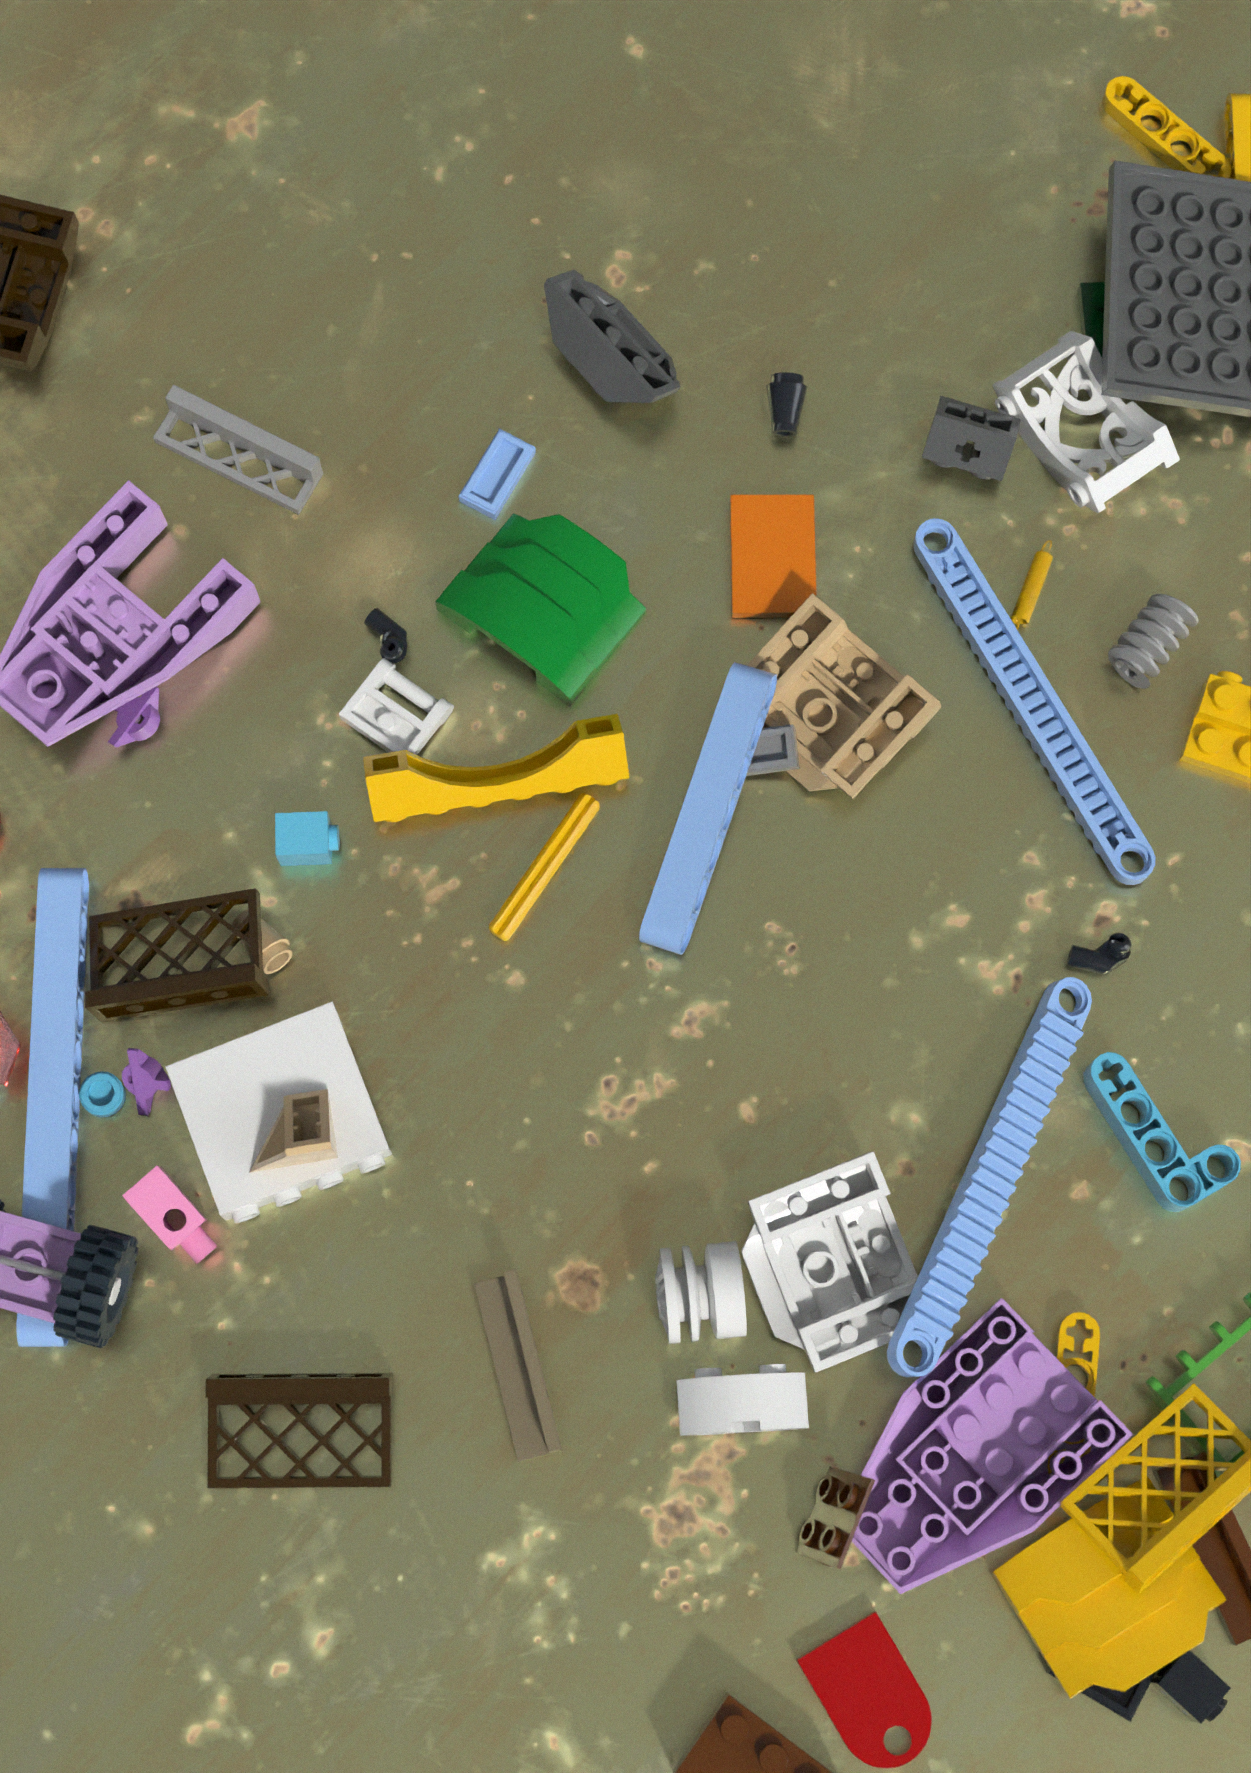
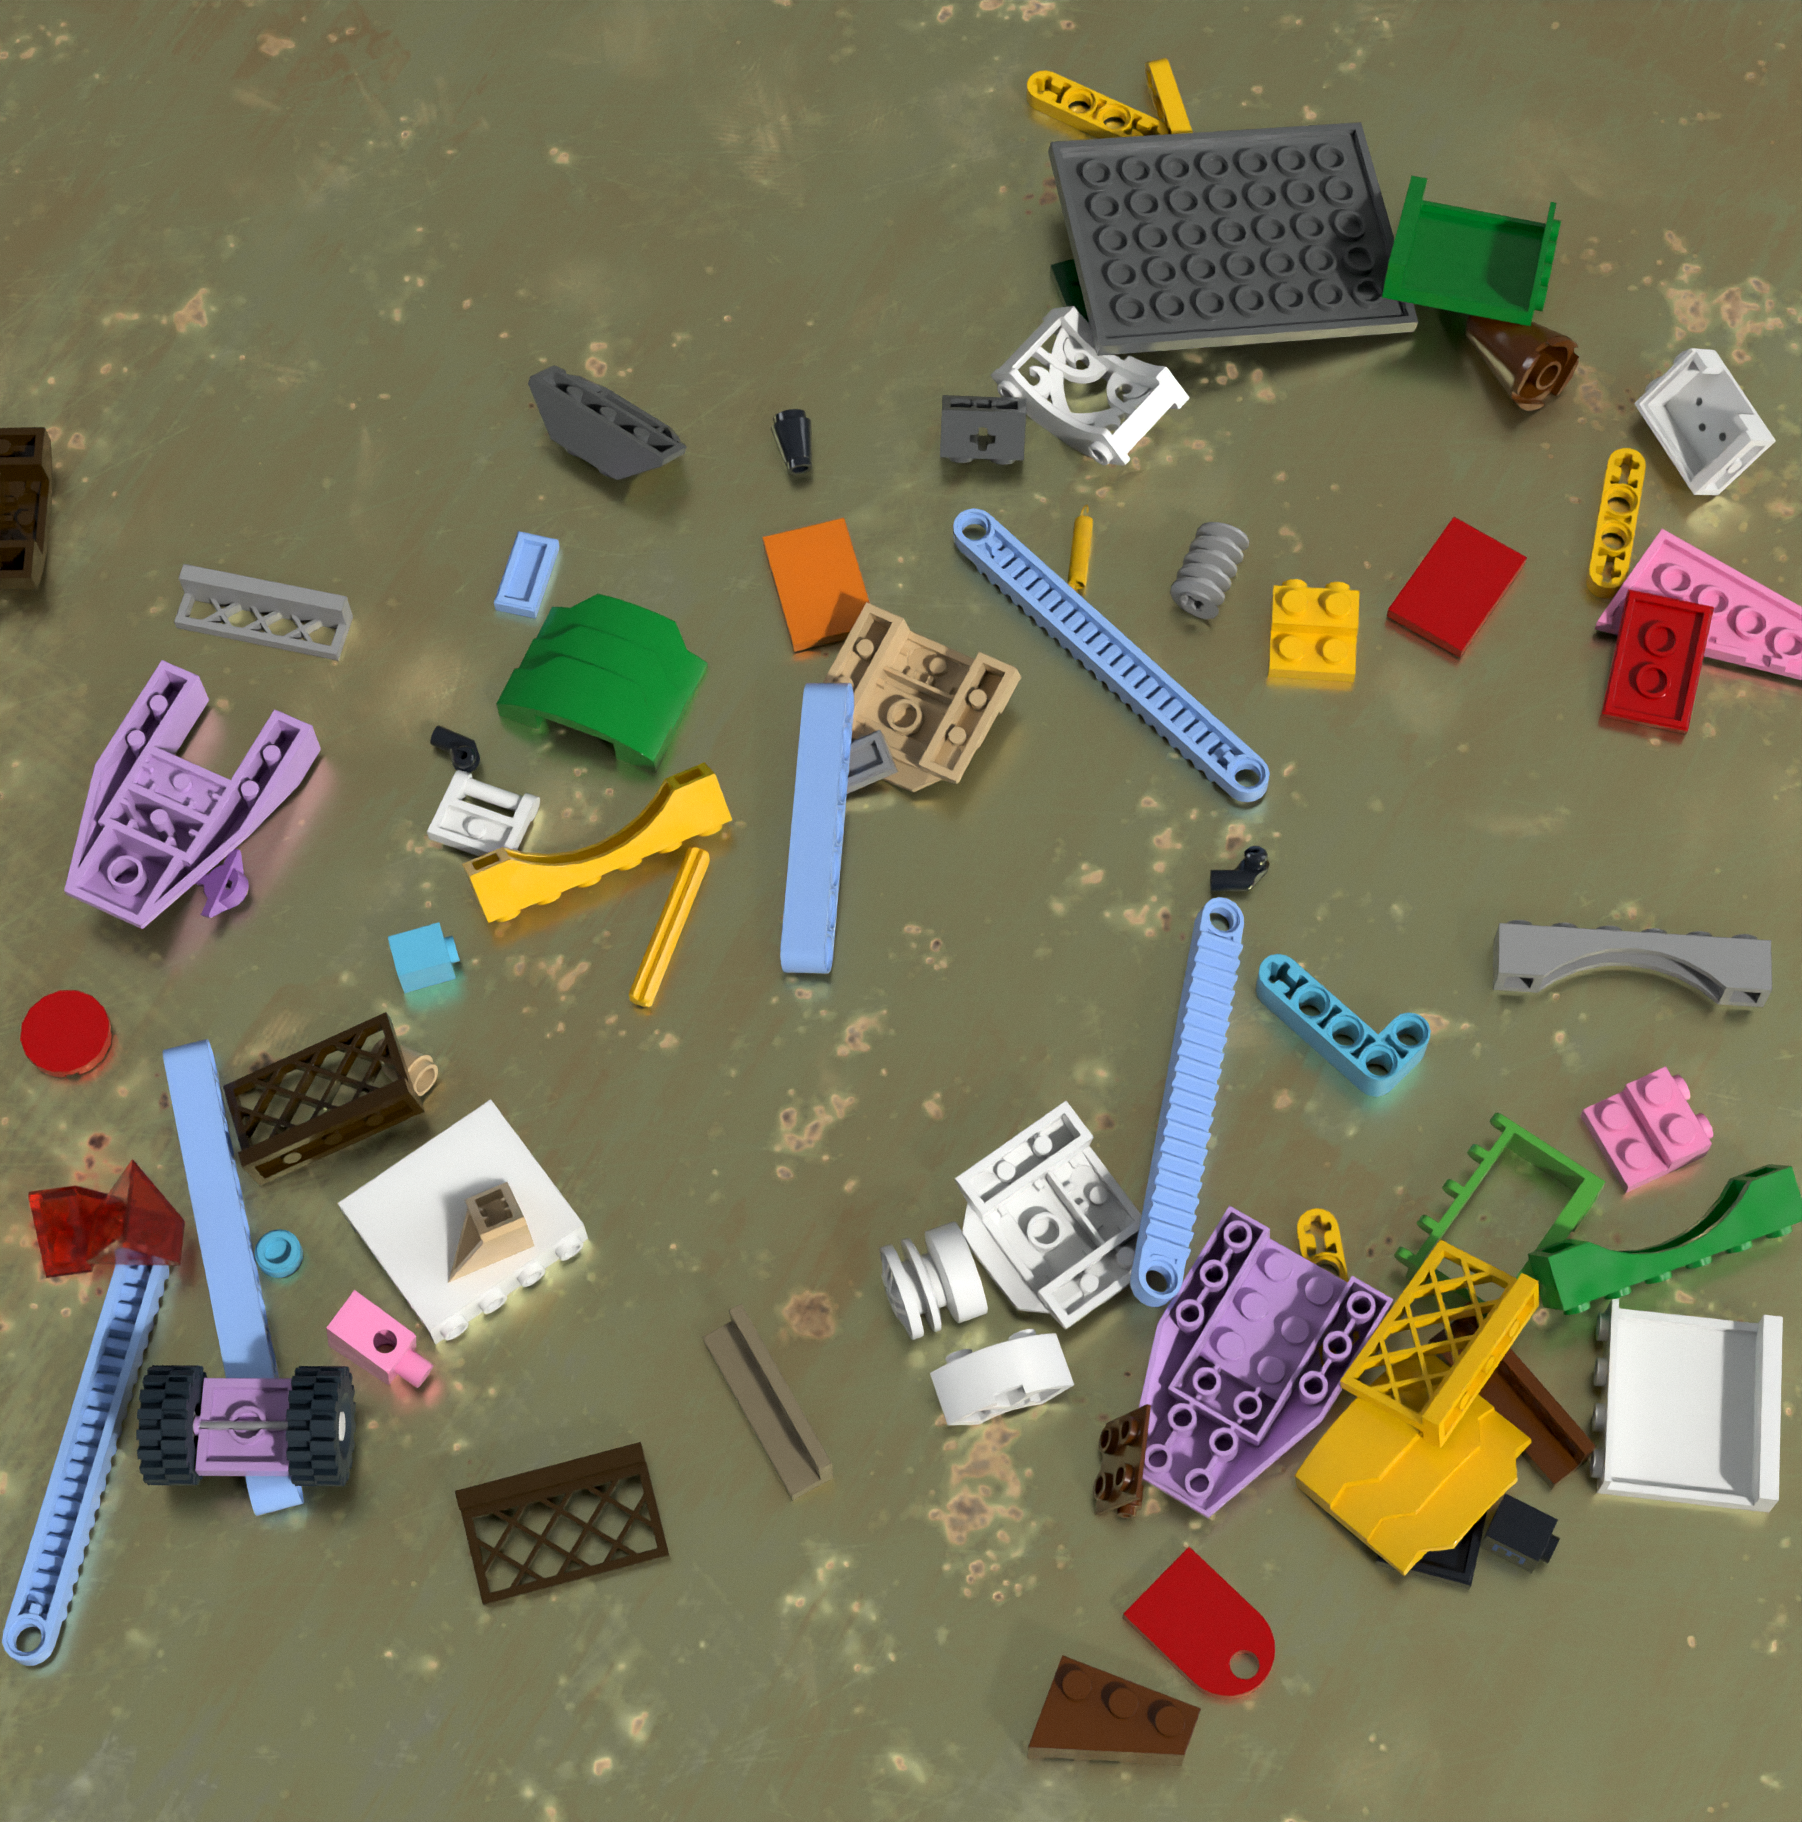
camera: 10 degrees left, 10 degrees down
medium lavender piece [122,1048,171,1116] -> none

